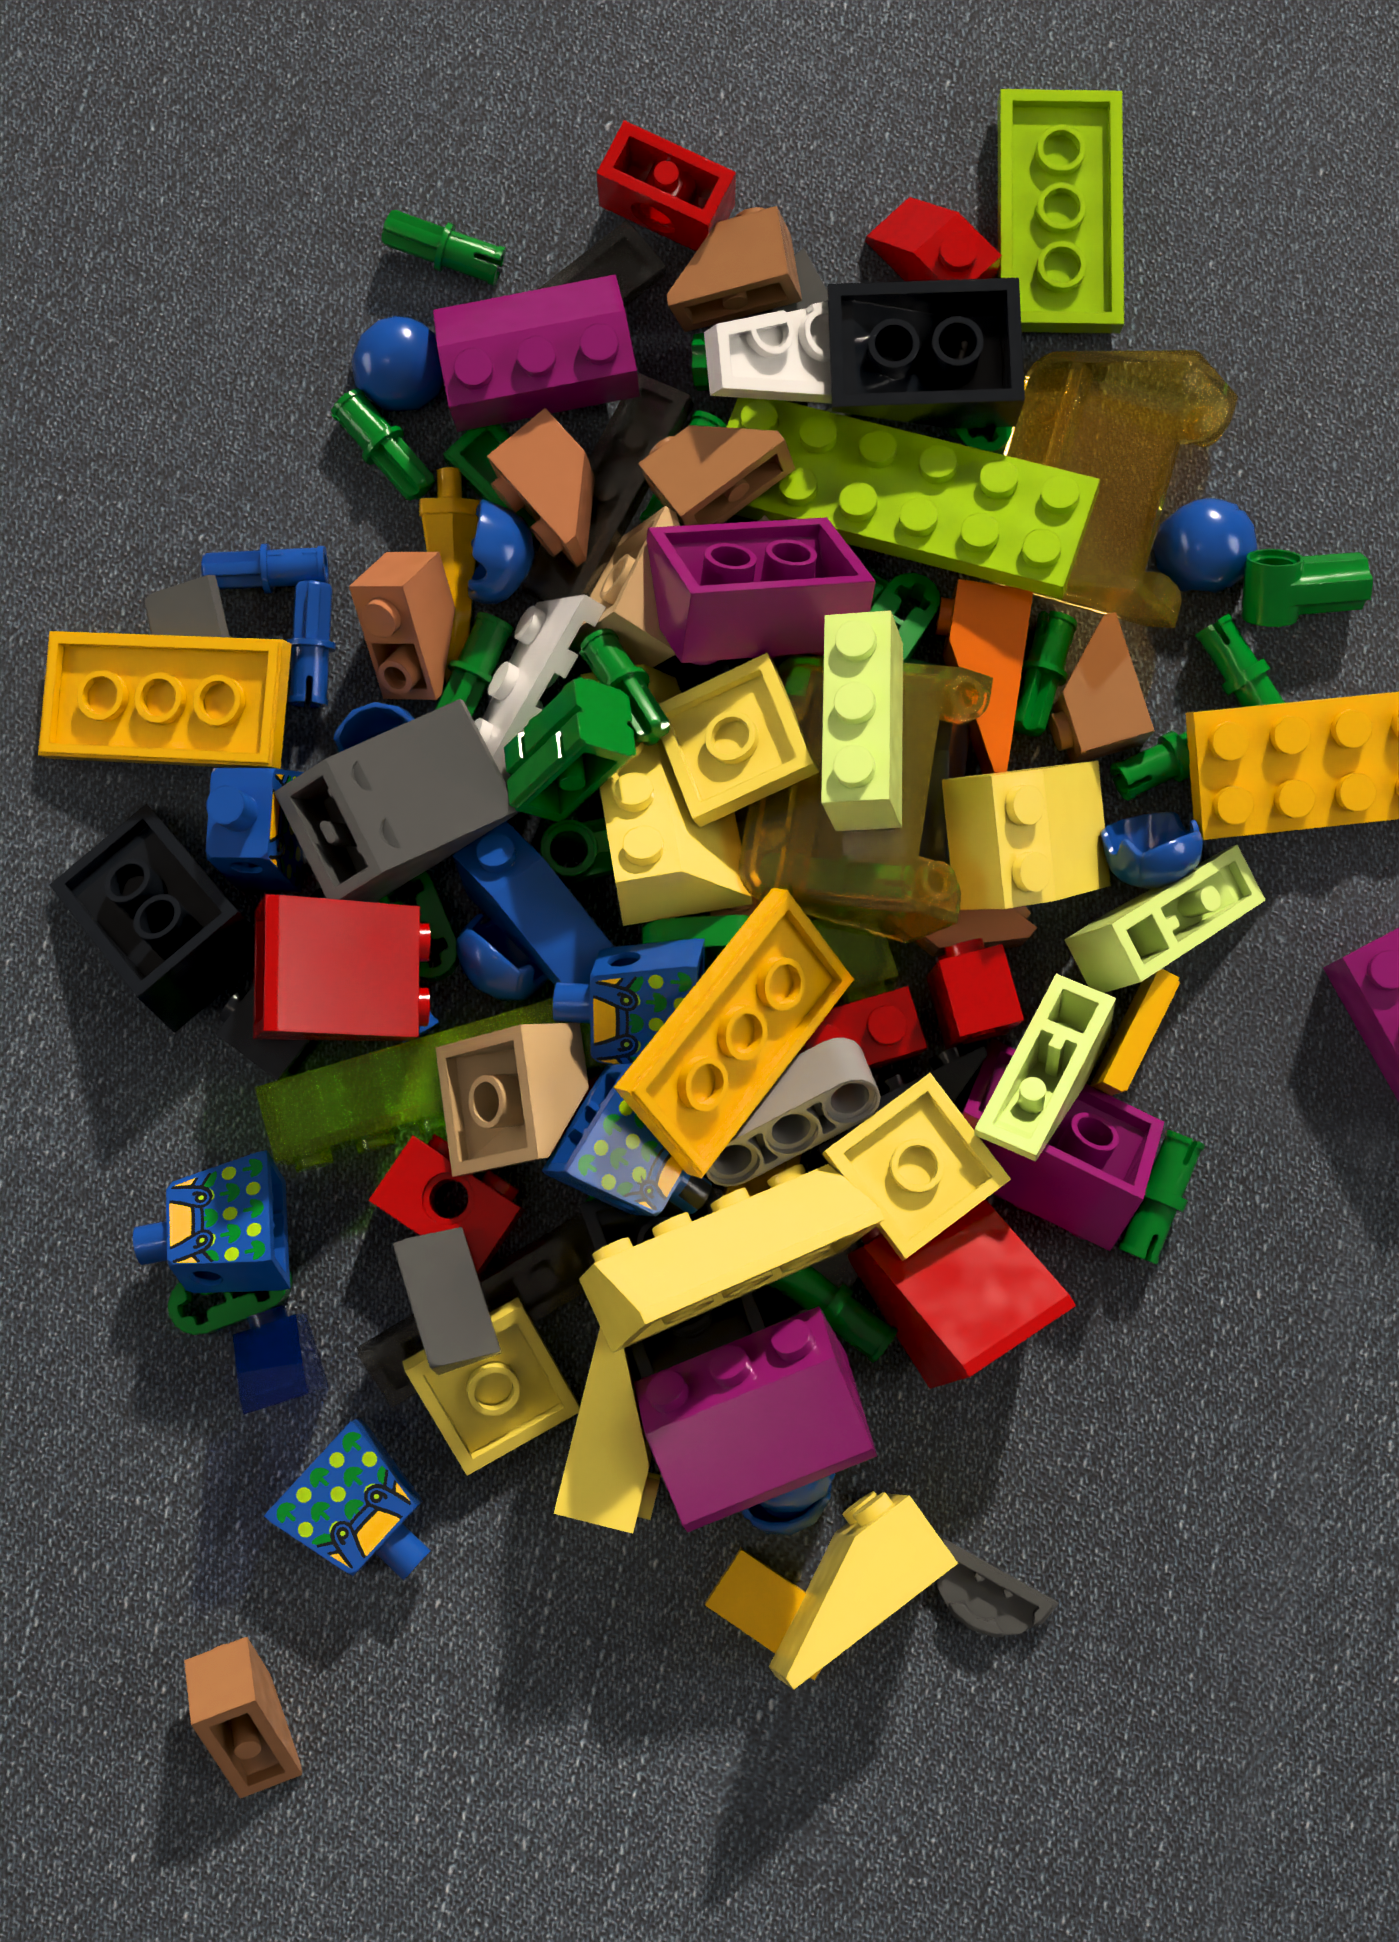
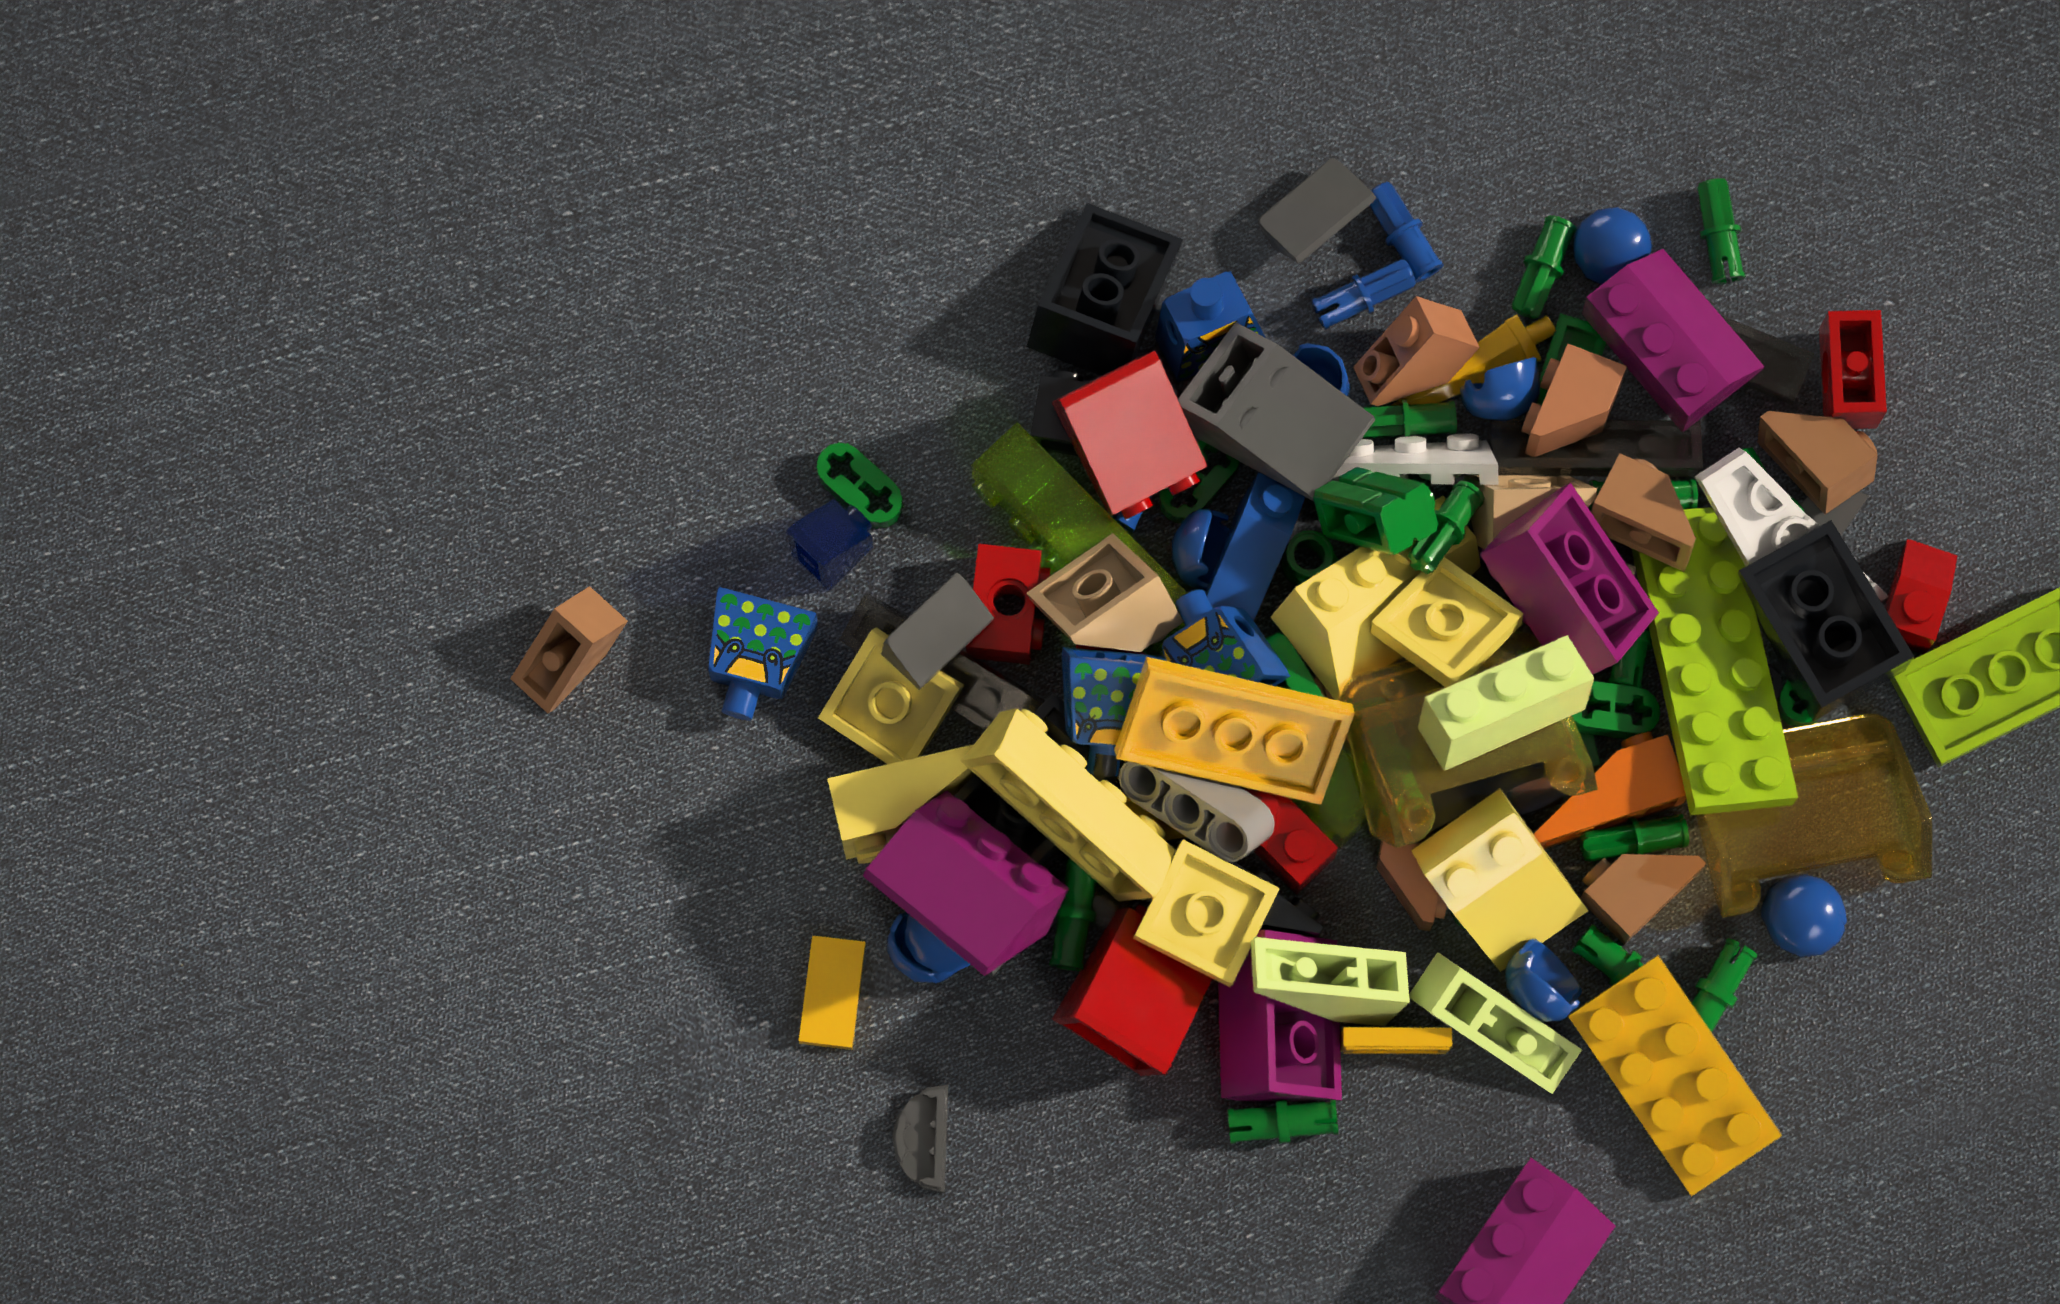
camera: 65 degrees right, 5 degrees down
yellow tile [38,631,292,769] -> none
blue torso [133,1150,290,1293] -> none
light yellow slope [769,1491,958,1689] -> none
red brick [926,938,1024,1050] -> none
green piece [1241,549,1373,627] -> none

